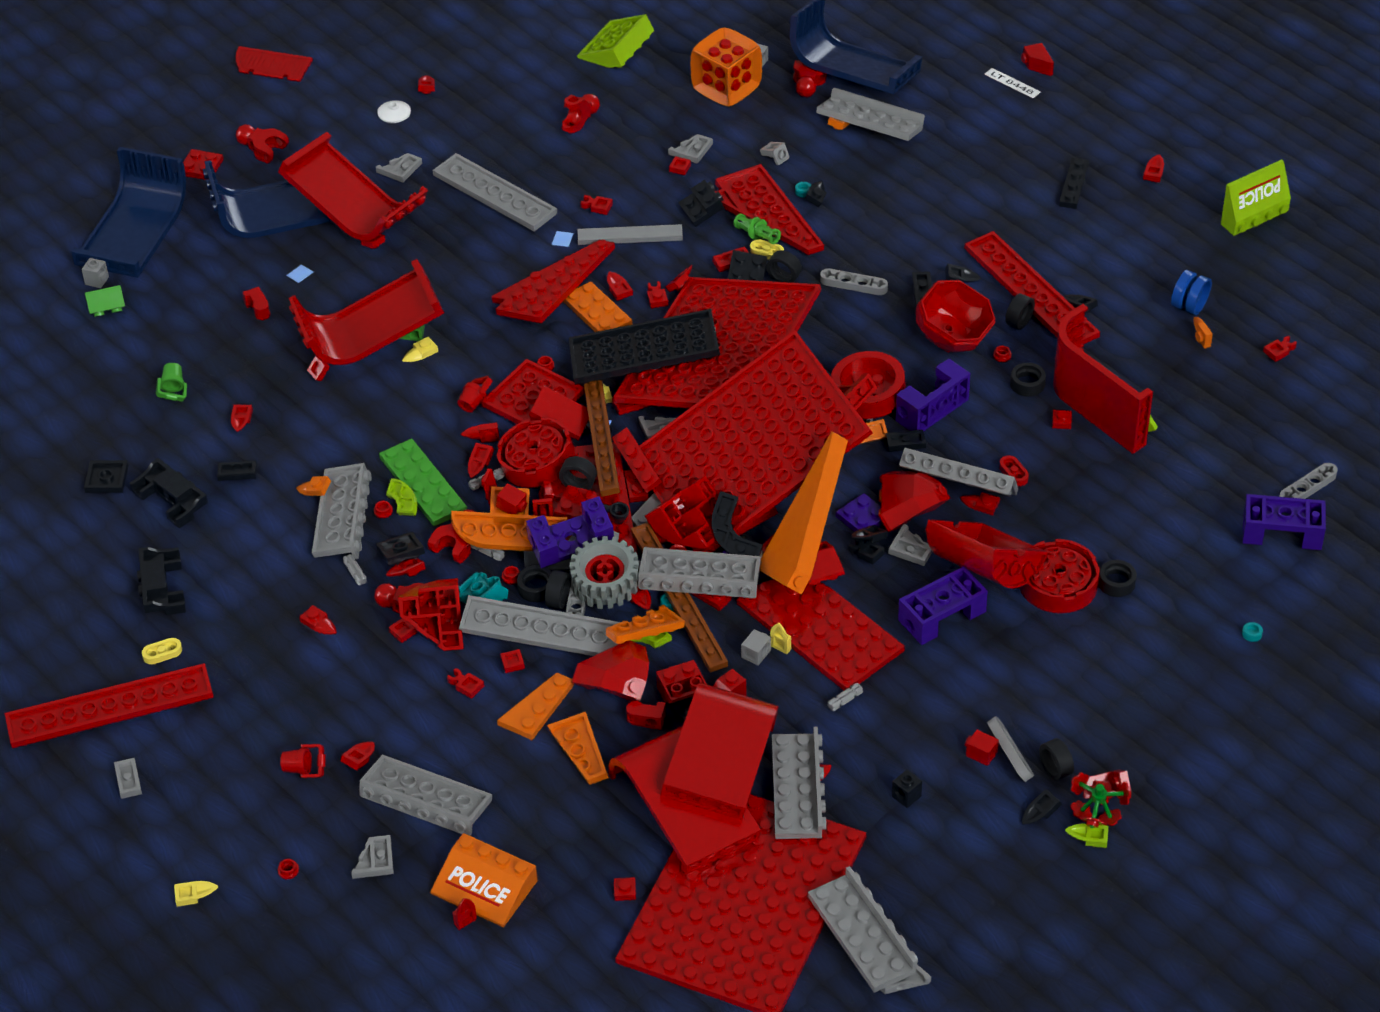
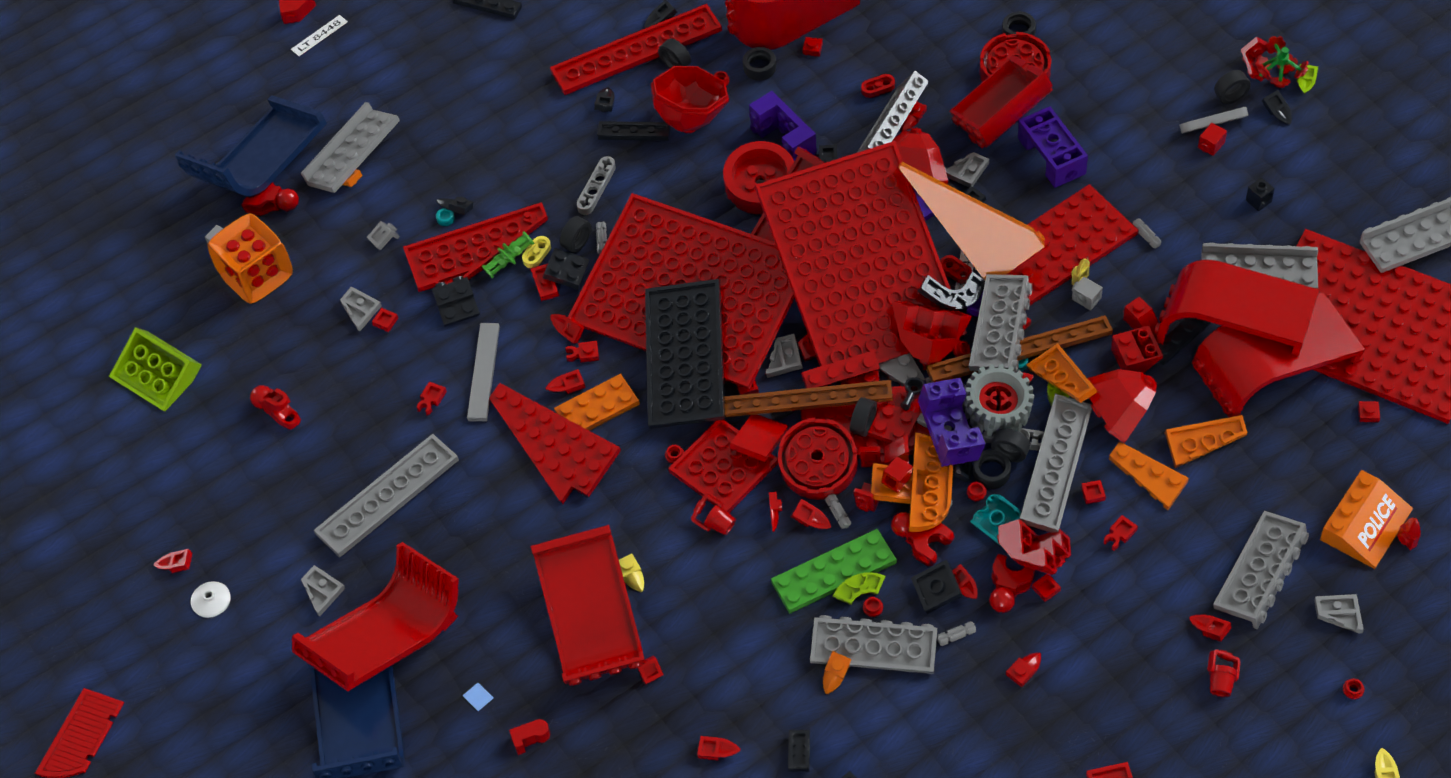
camera: 80 degrees left, 10 degrees up
red piece [235,124,289,163] -> none
light blue sticker [552,231,573,247] -> none
red leg [626,701,666,730] -> none

